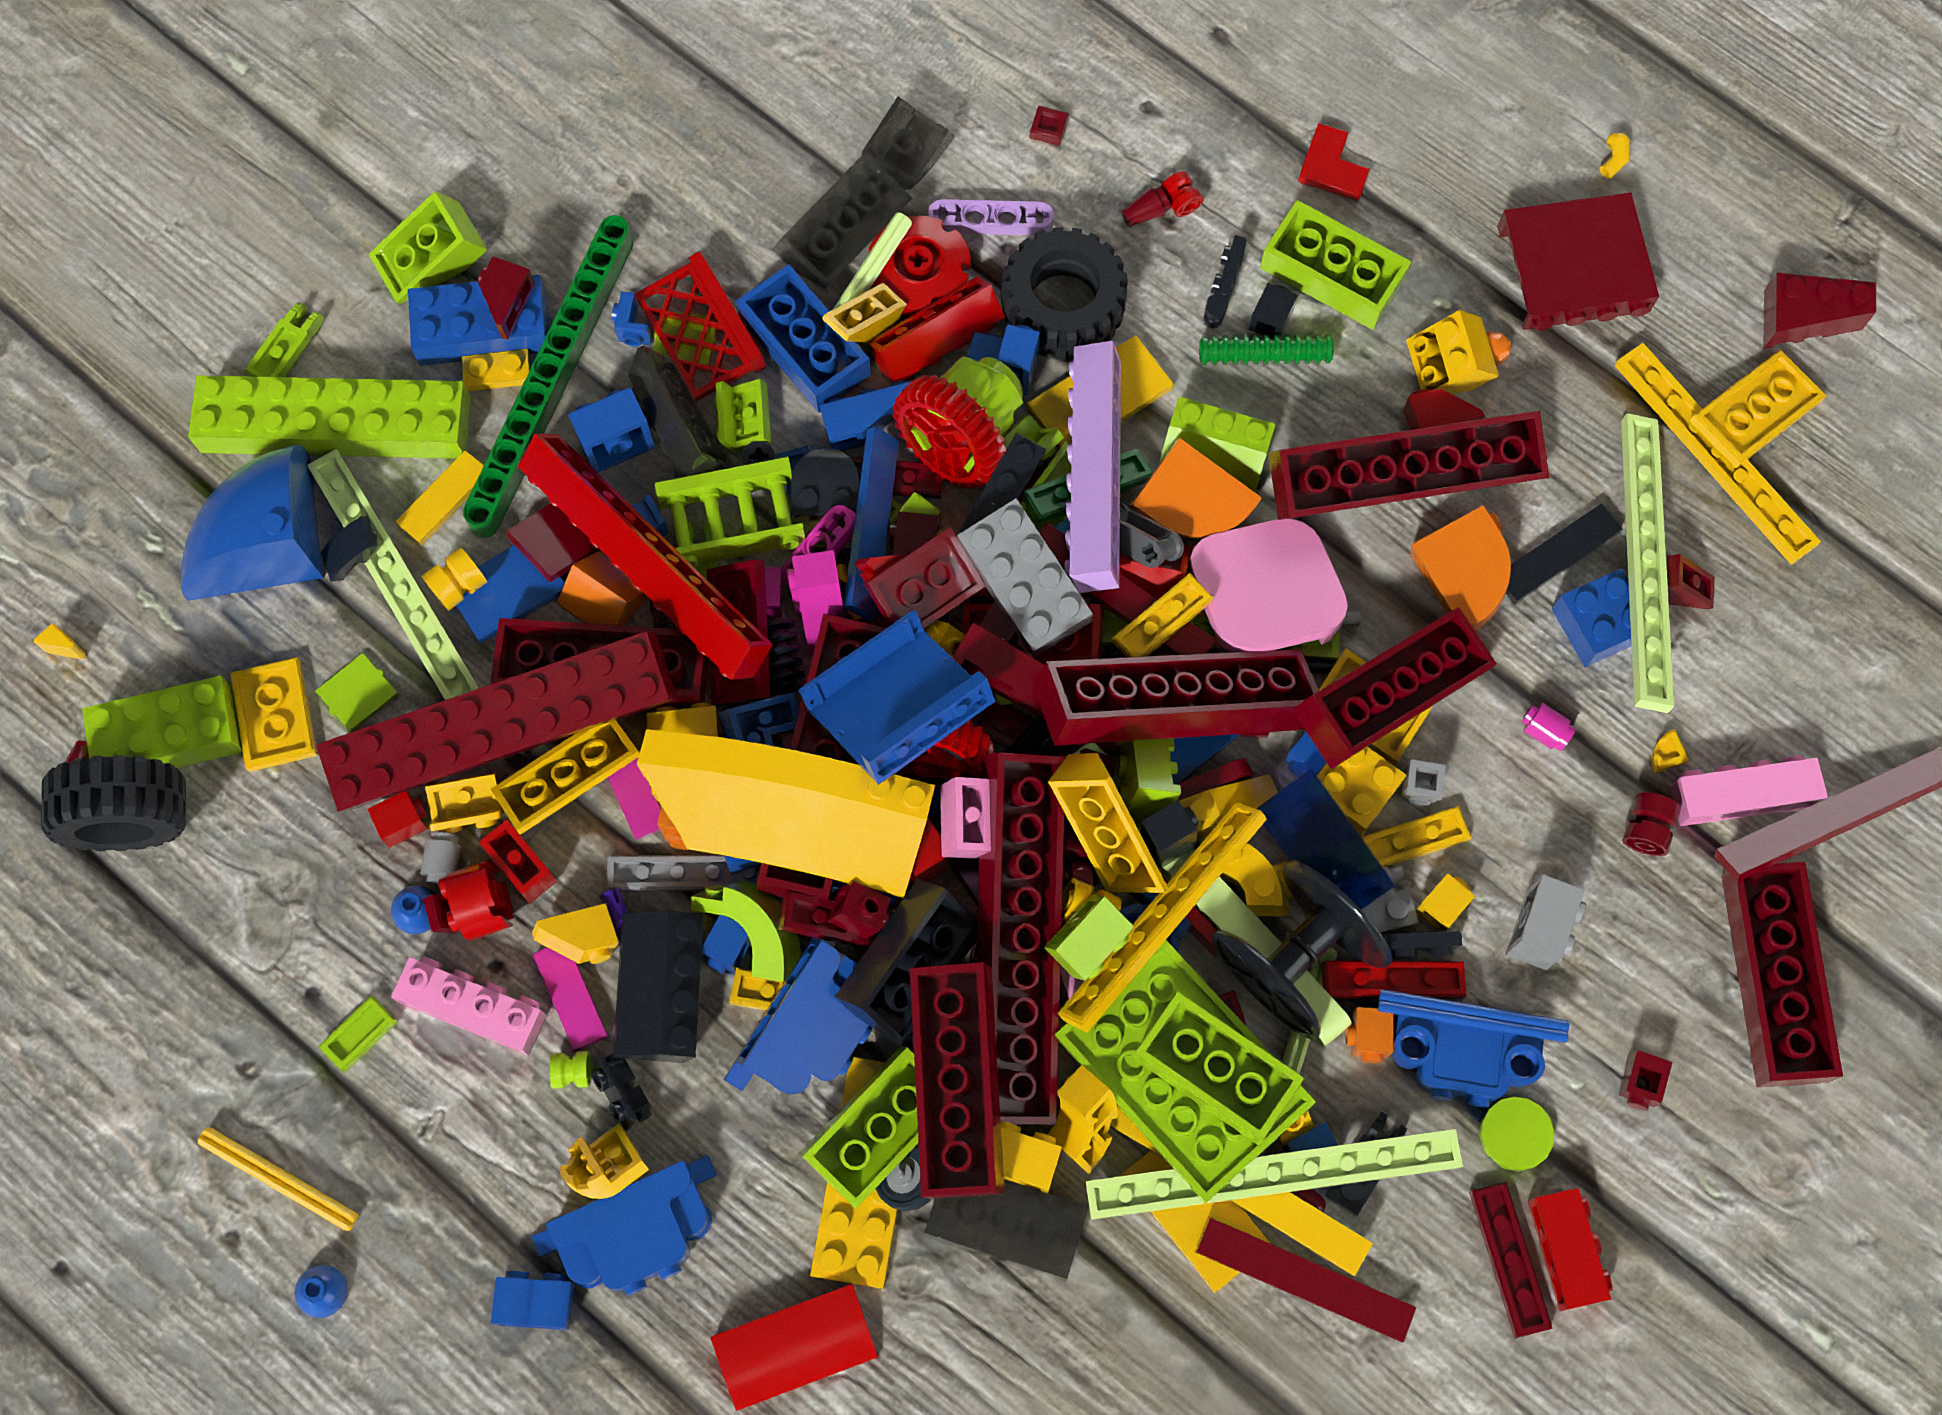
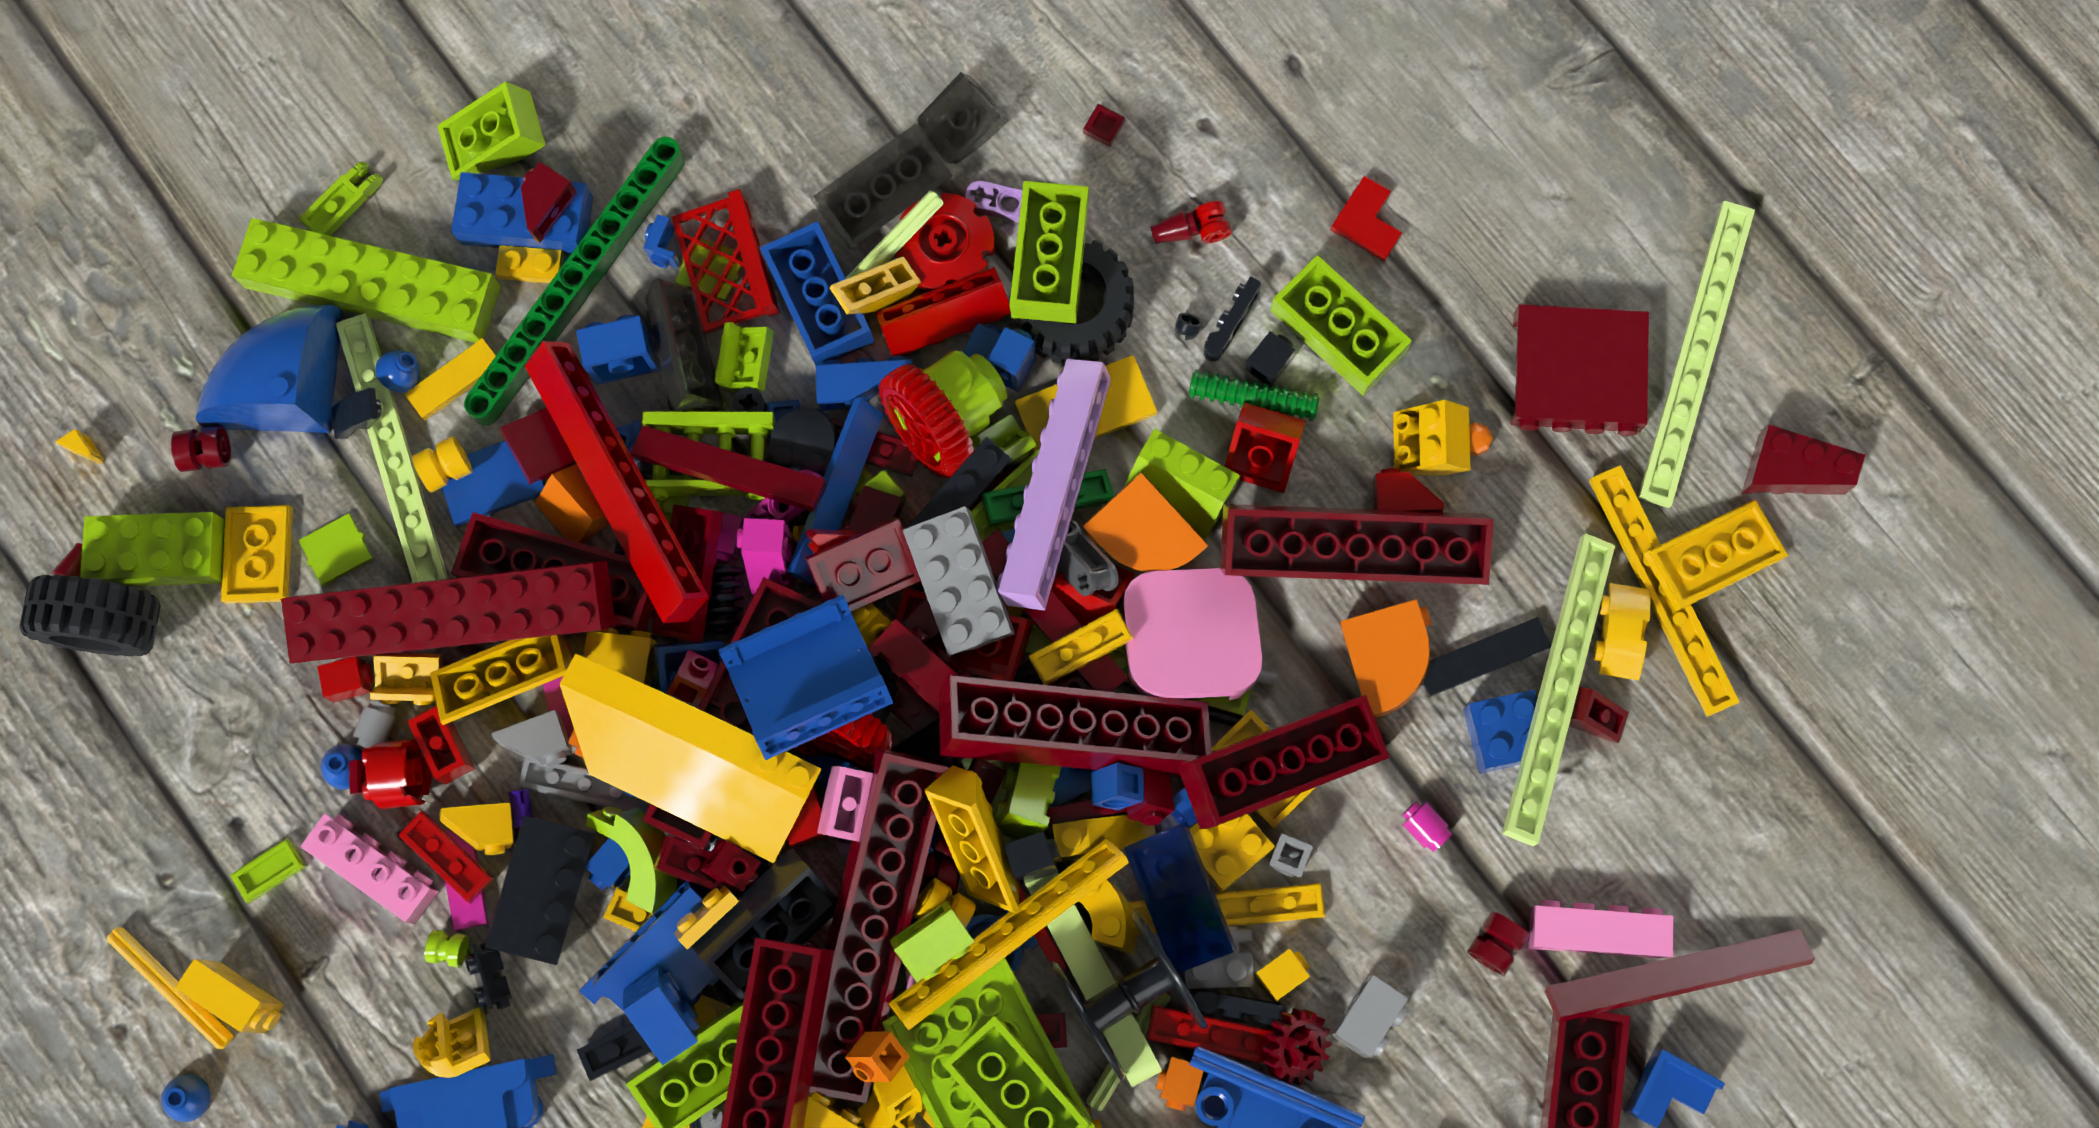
camera: 20 degrees right, 5 degrees up
yellow arm [1599,132,1630,179] -> none
yellow tile [1651,729,1689,774] -> none
none -> dark red wheel [171,426,231,472]
none -> yellow brick [175,959,284,1033]
none -> blue brick [375,350,421,393]
none -> red tile [398,810,494,904]
none -> light grey slope [492,710,574,766]
none -> black hinge [577,1024,653,1081]
none -> blue brick [623,966,699,1066]
none -> dark red tile [630,425,826,512]
none -> dark red brick [666,649,719,708]
none -> yellow plate [673,885,739,950]
none -> orange brick [845,1031,910,1082]
none -> lime brick [1010,181,1089,323]
none -> blue brick [1091,763,1144,811]
none -> dark red brick [1127,768,1175,826]
none -> black hinge [1175,313,1203,341]
none -> red slope [1224,402,1306,493]
none -> dark red gear [1263,1008,1332,1085]
none -> yellow brick [1593,583,1650,680]
none -> blue panel [1624,1049,1725,1128]
none -> yellowish green plate [1638,201,1755,508]

